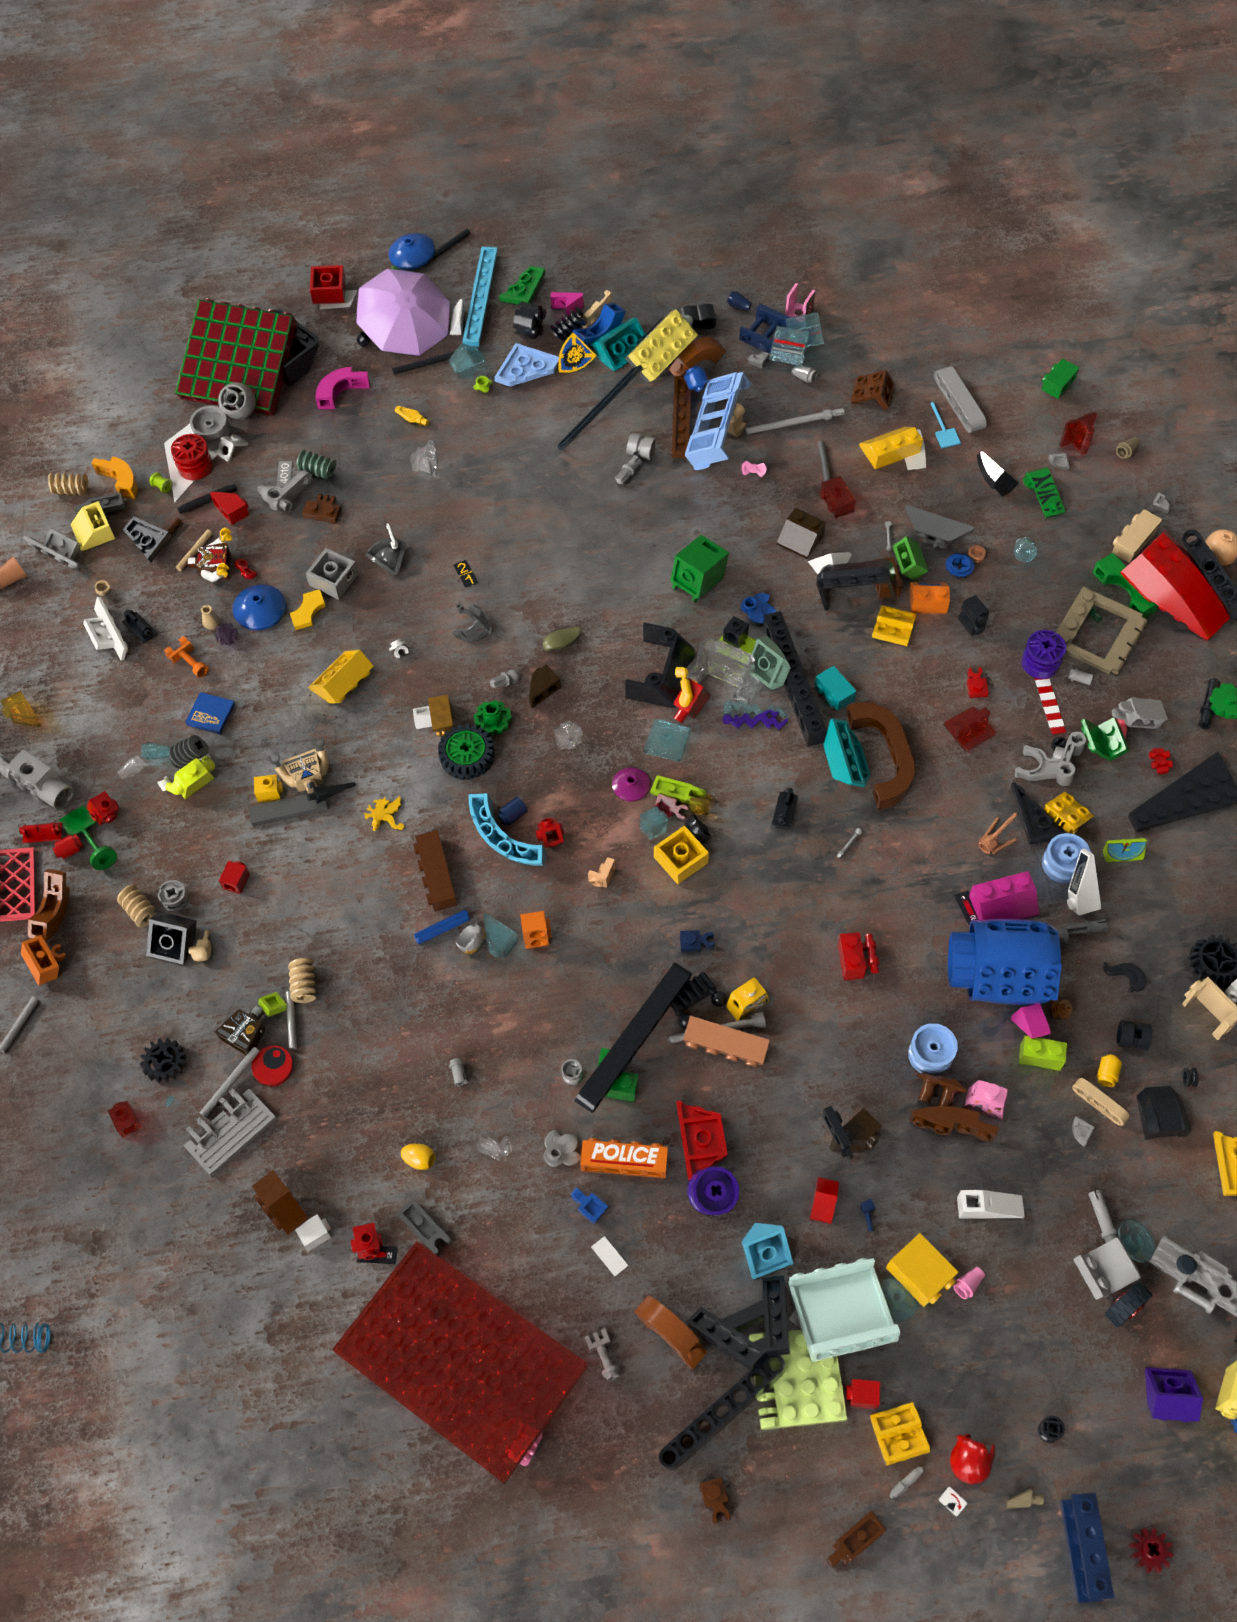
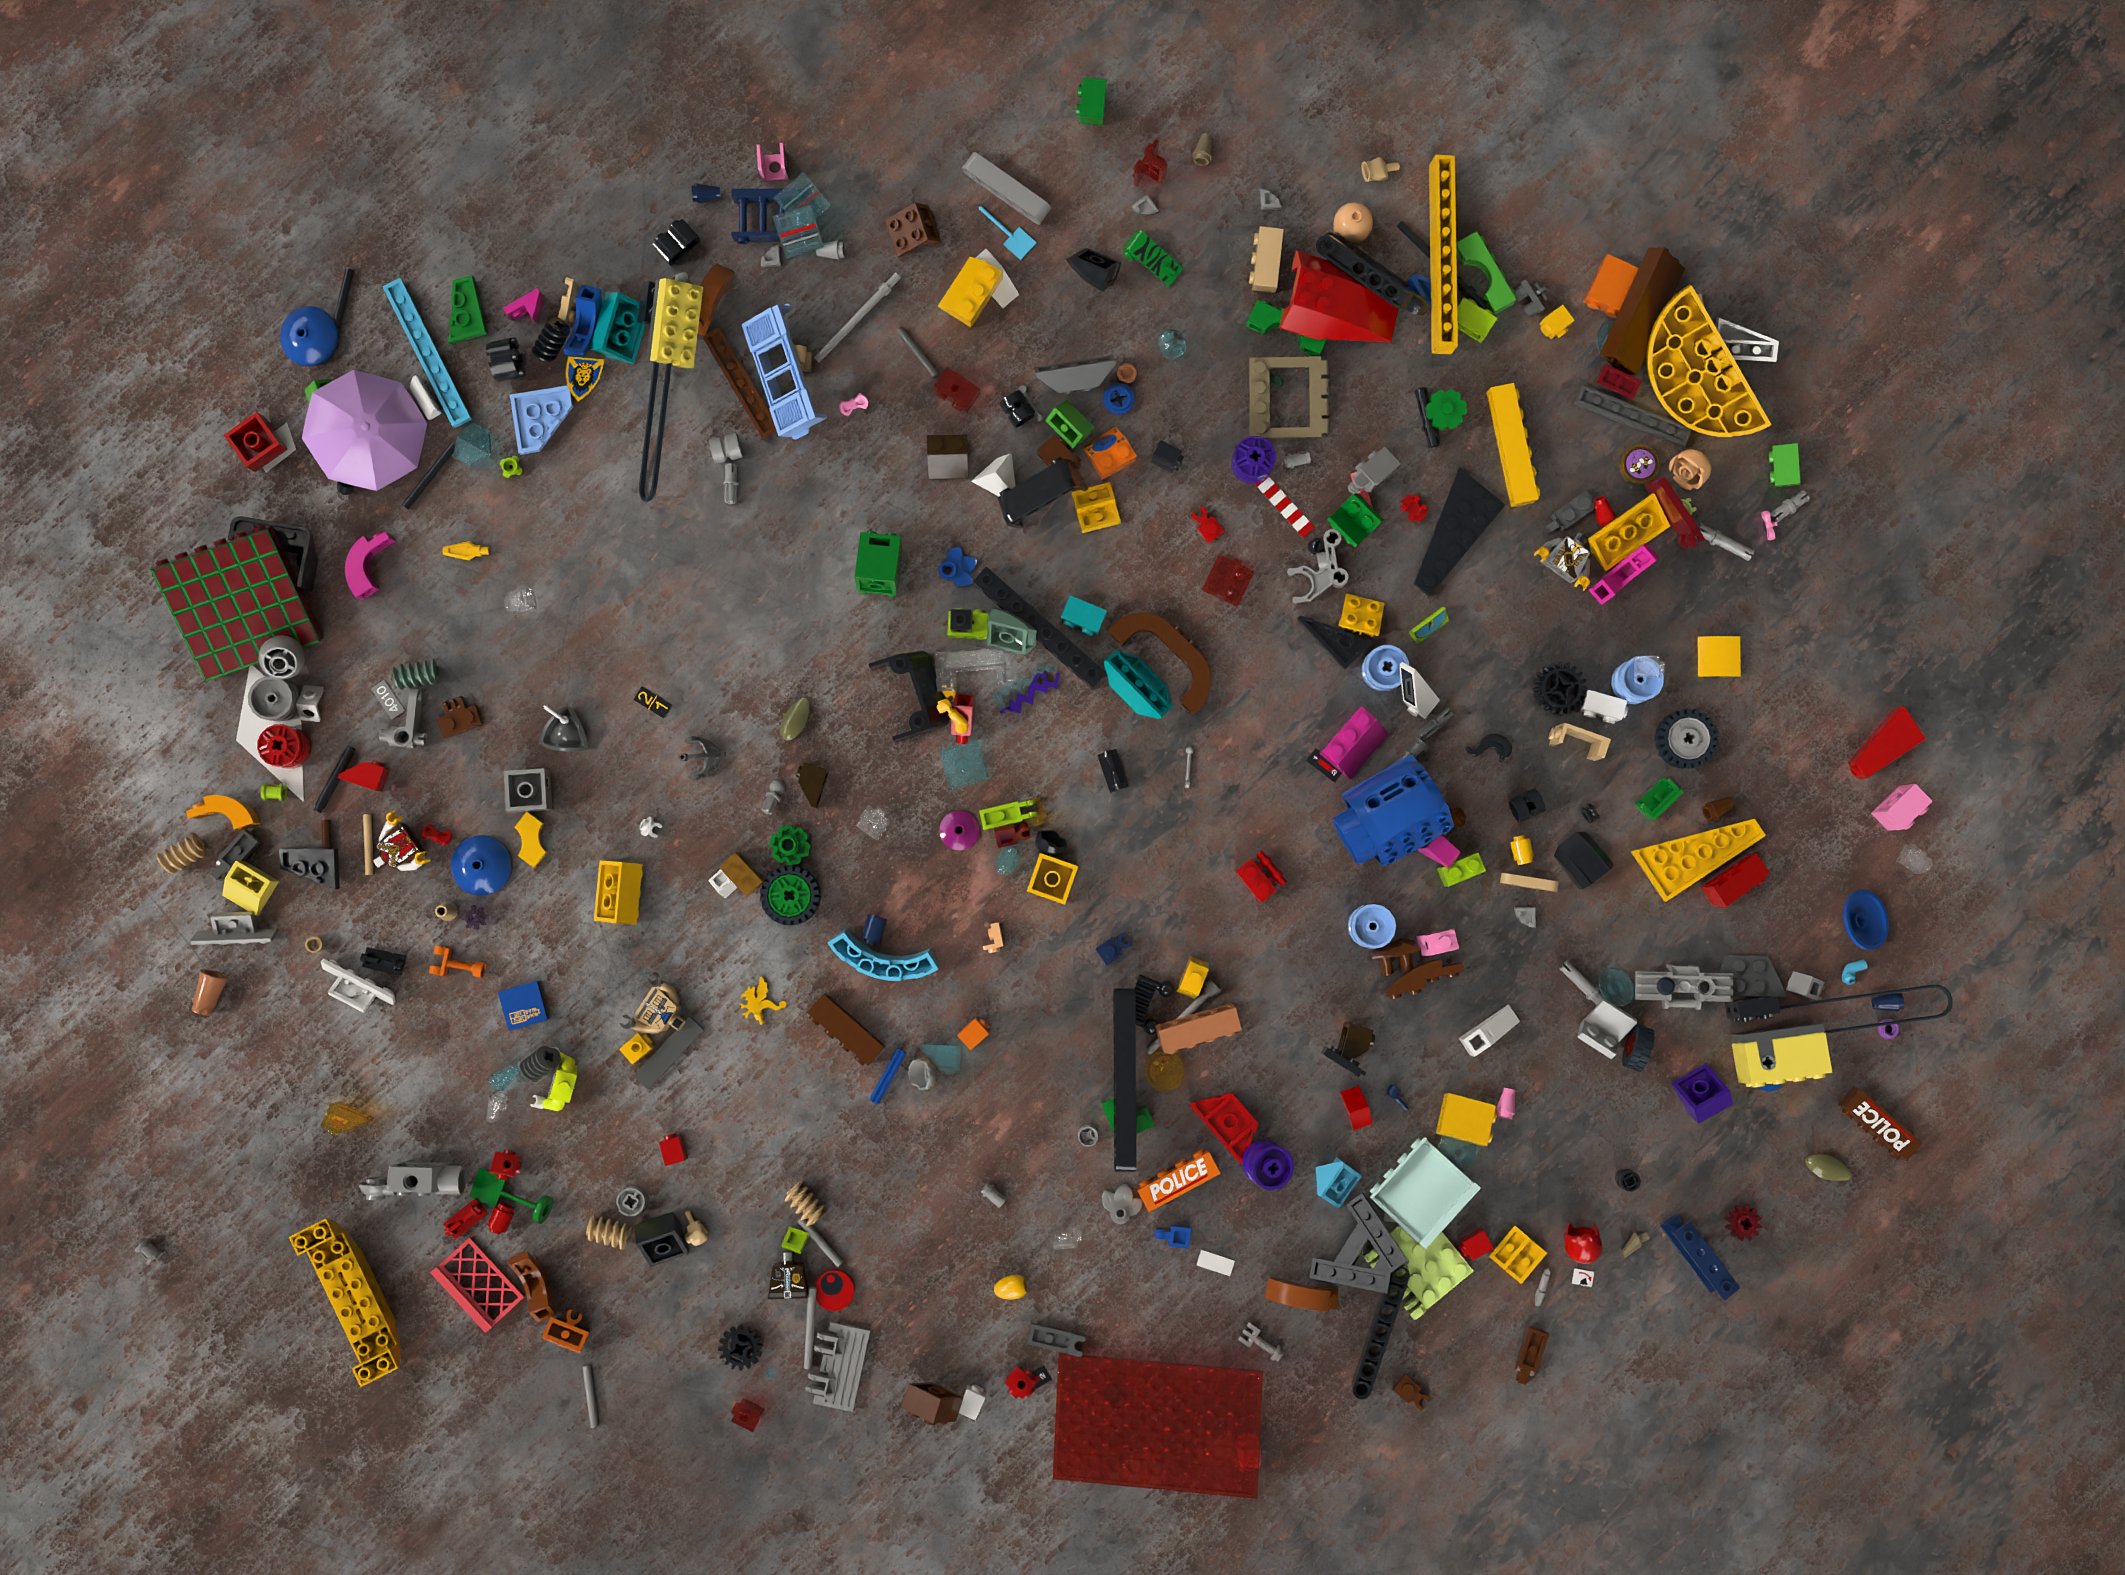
camera: 40 degrees left, 25 degrees up
black piece [306,782,356,804] -> none
red brick [535,818,565,848] -> none
blue head [684,365,708,392] -> none
nougat plant [978,813,1018,855] -> none
none -> black wheel [999,390,1036,428]
none -> clear yellow tile [1144,1051,1185,1091]

